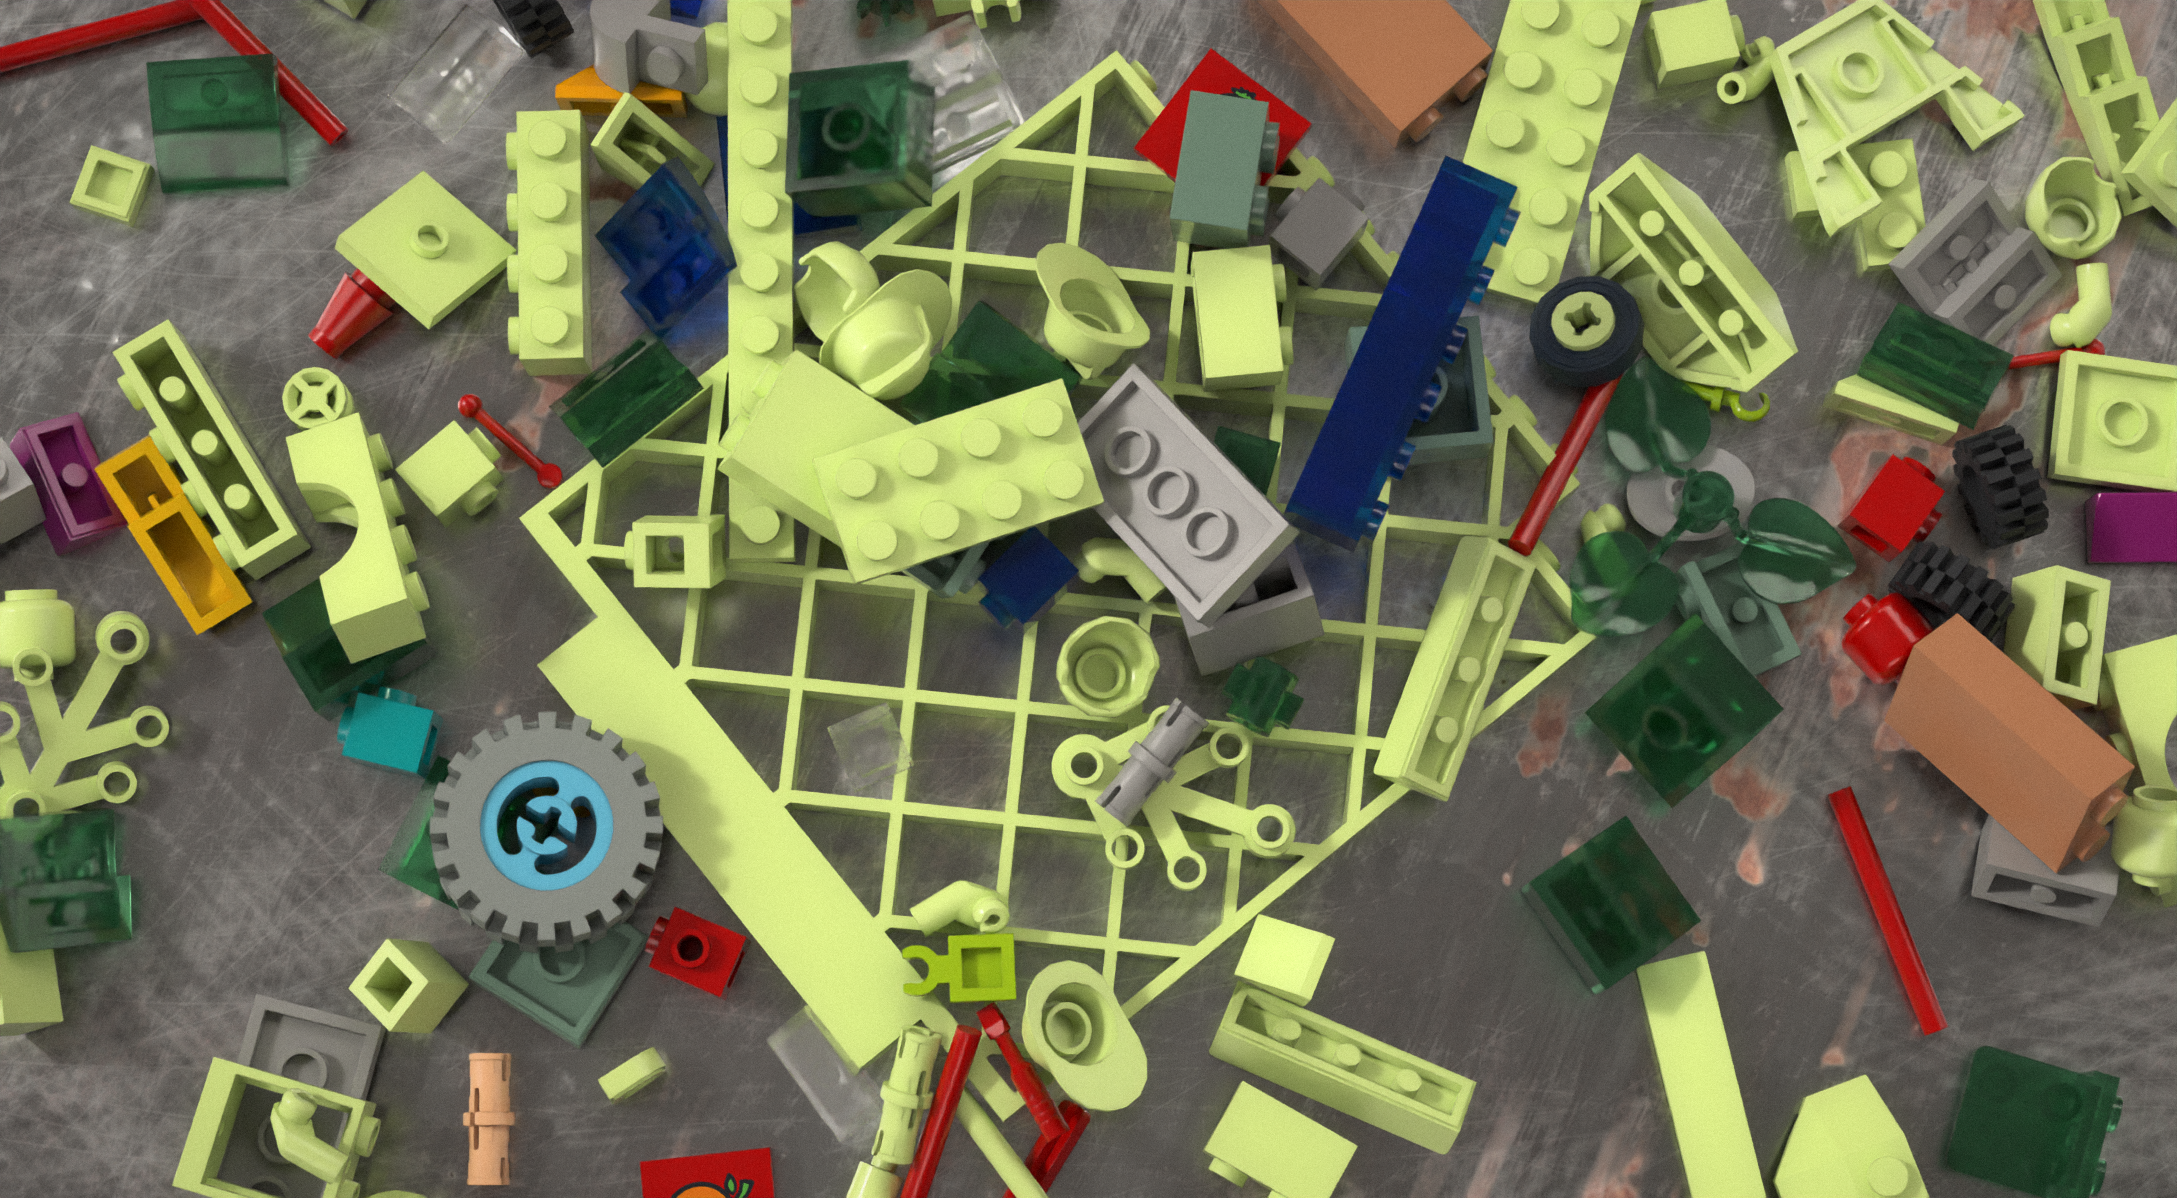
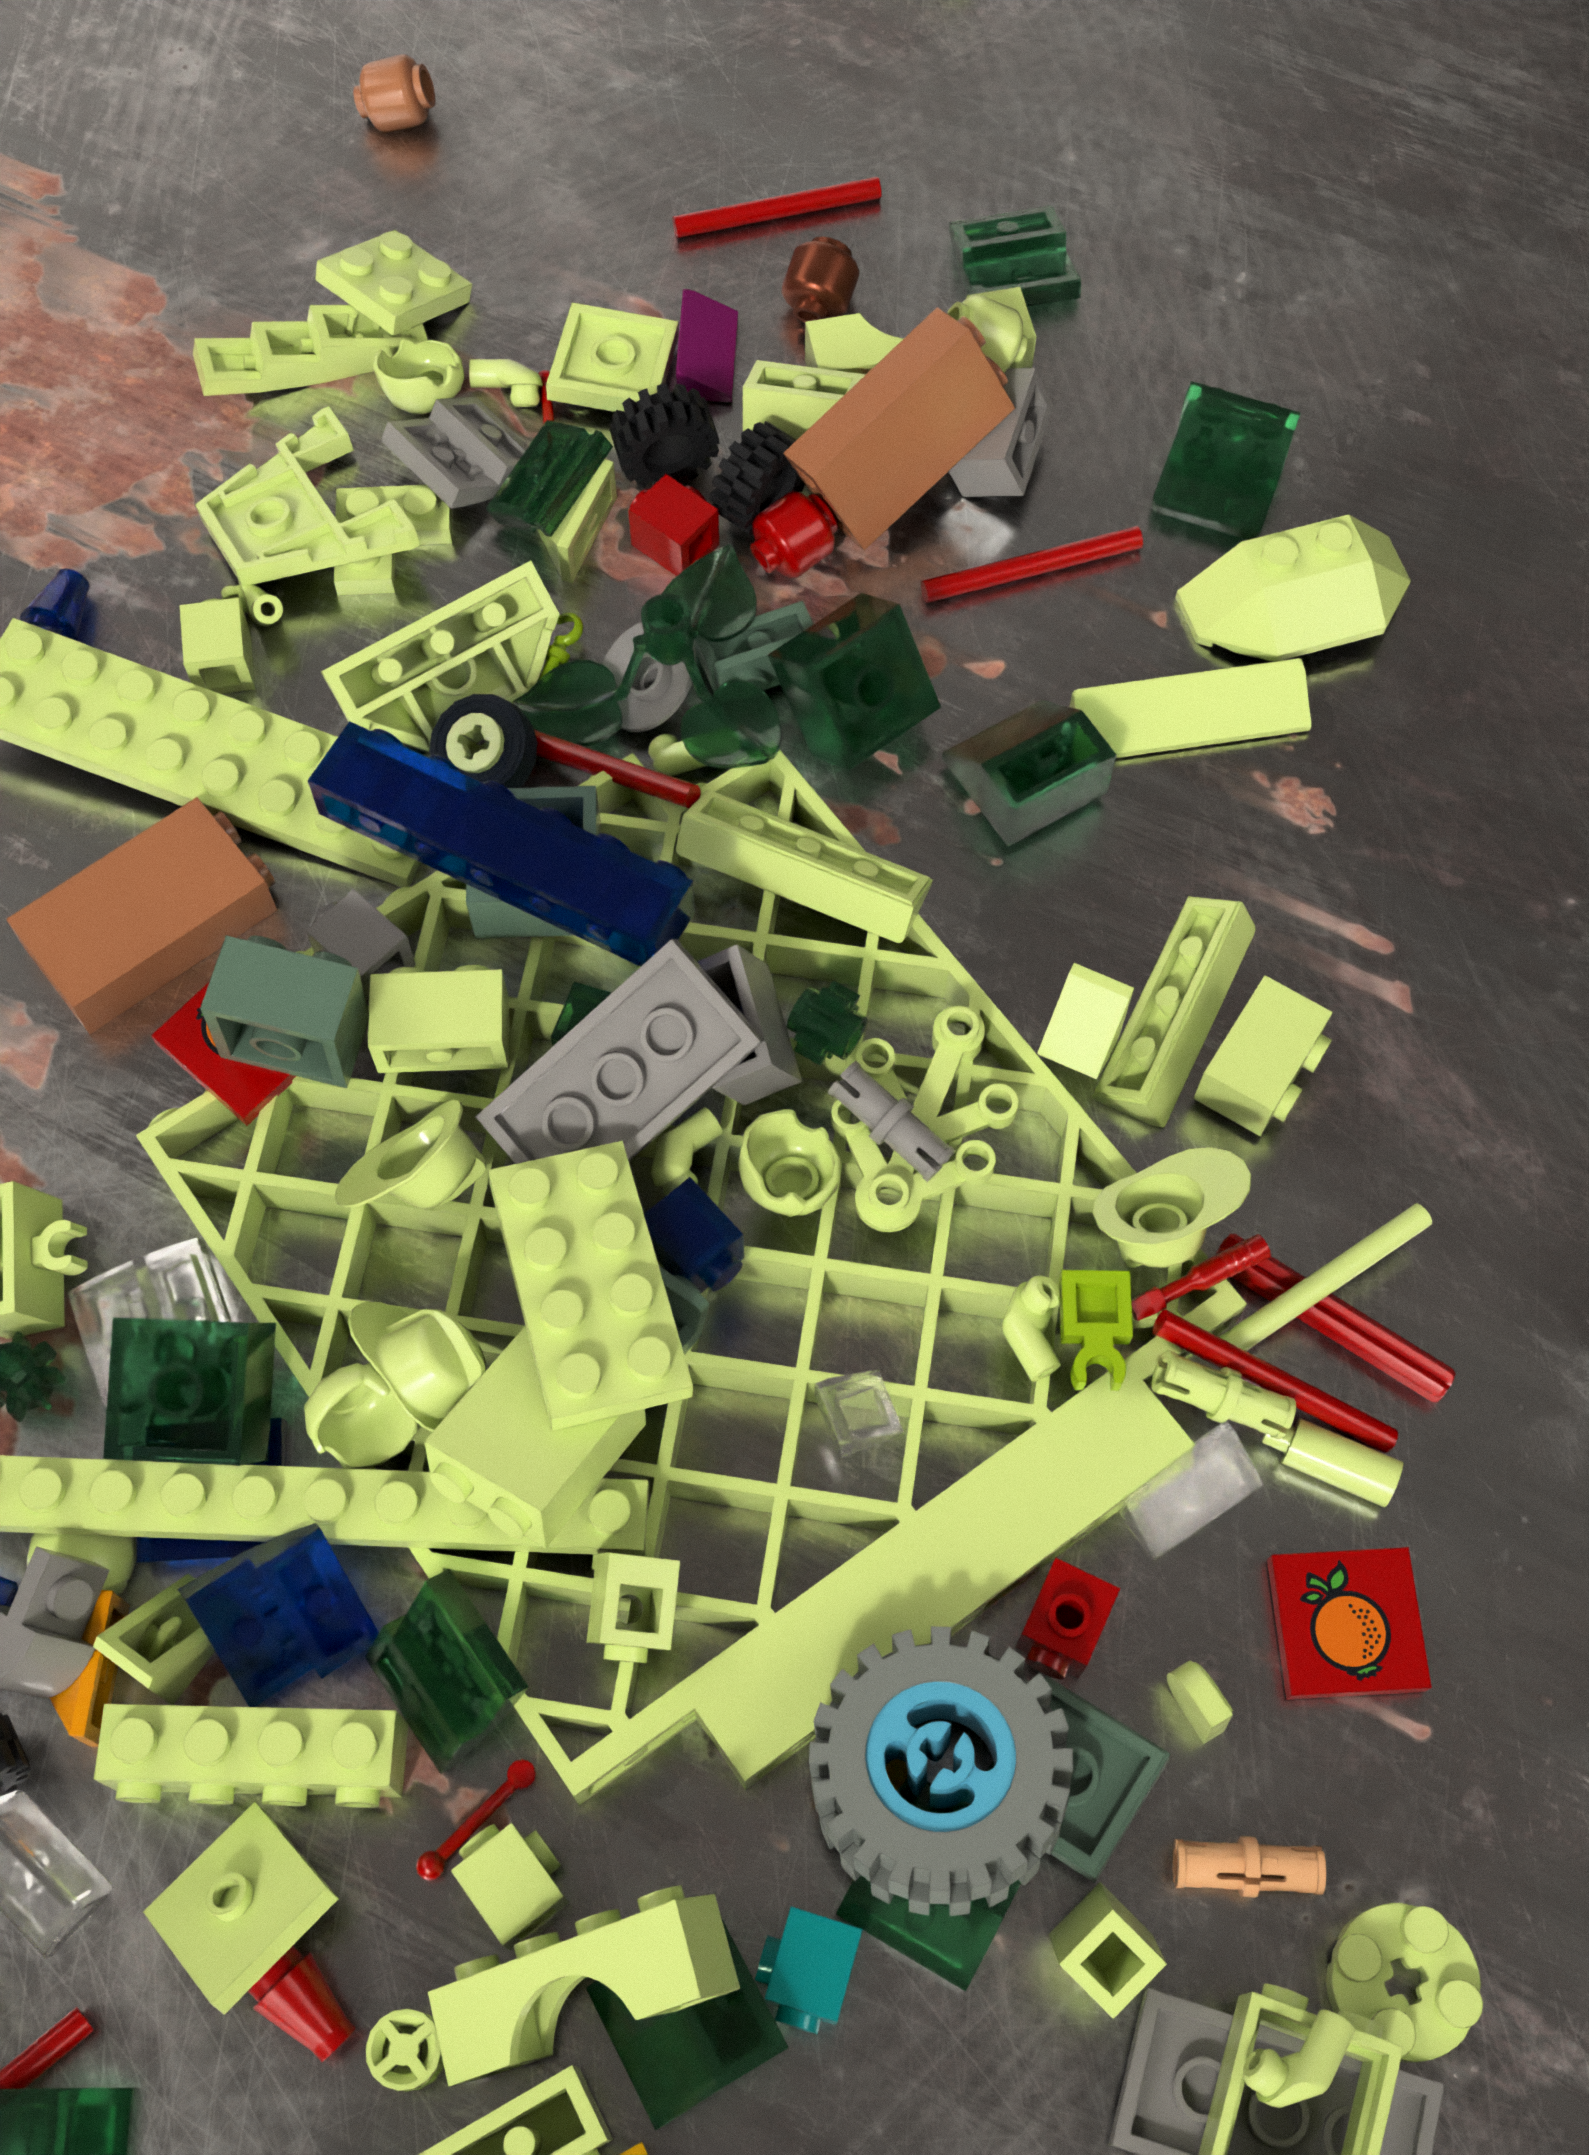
camera: 85 degrees left, 15 degrees down
clear green slope [900,301,1083,423] -> none

